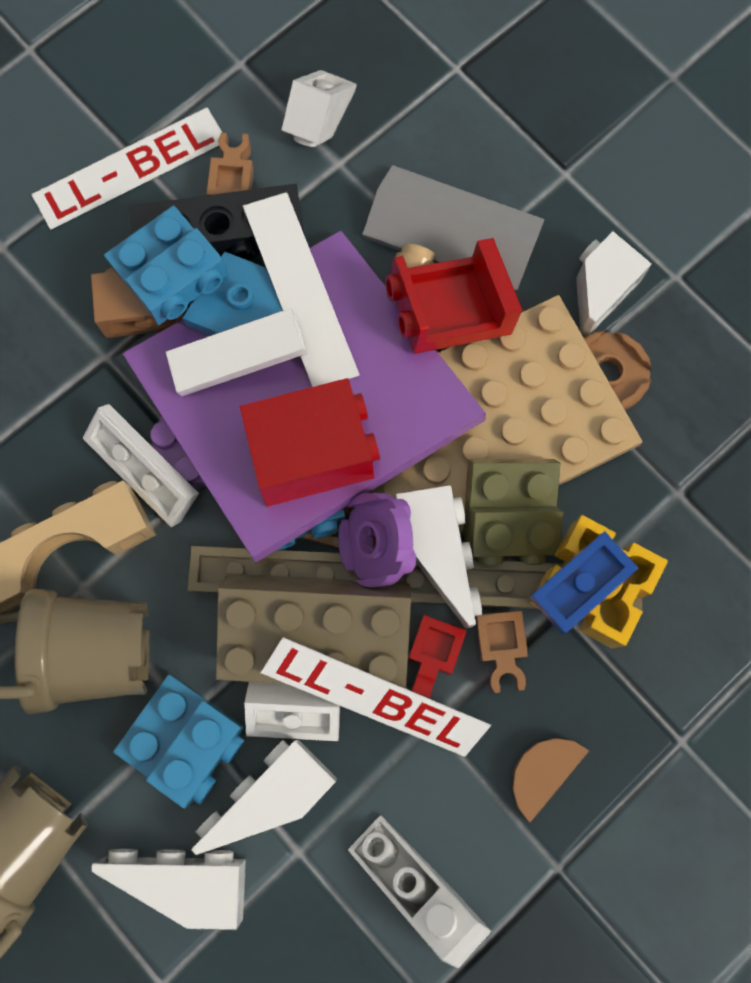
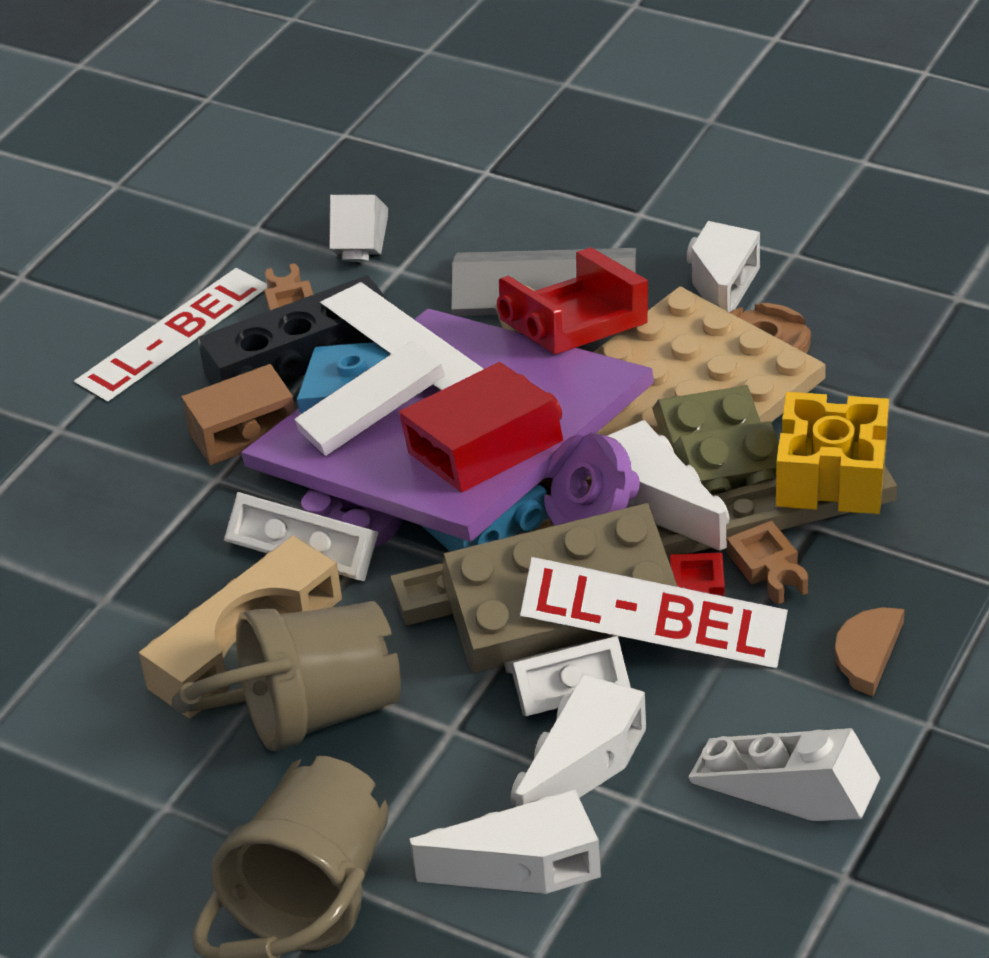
camera: 15 degrees left, 35 degrees down
dark azure plate [104,205,228,325] -> none
dark azure plate [113,674,245,809] -> none
blue plate [529,531,639,635] -> none

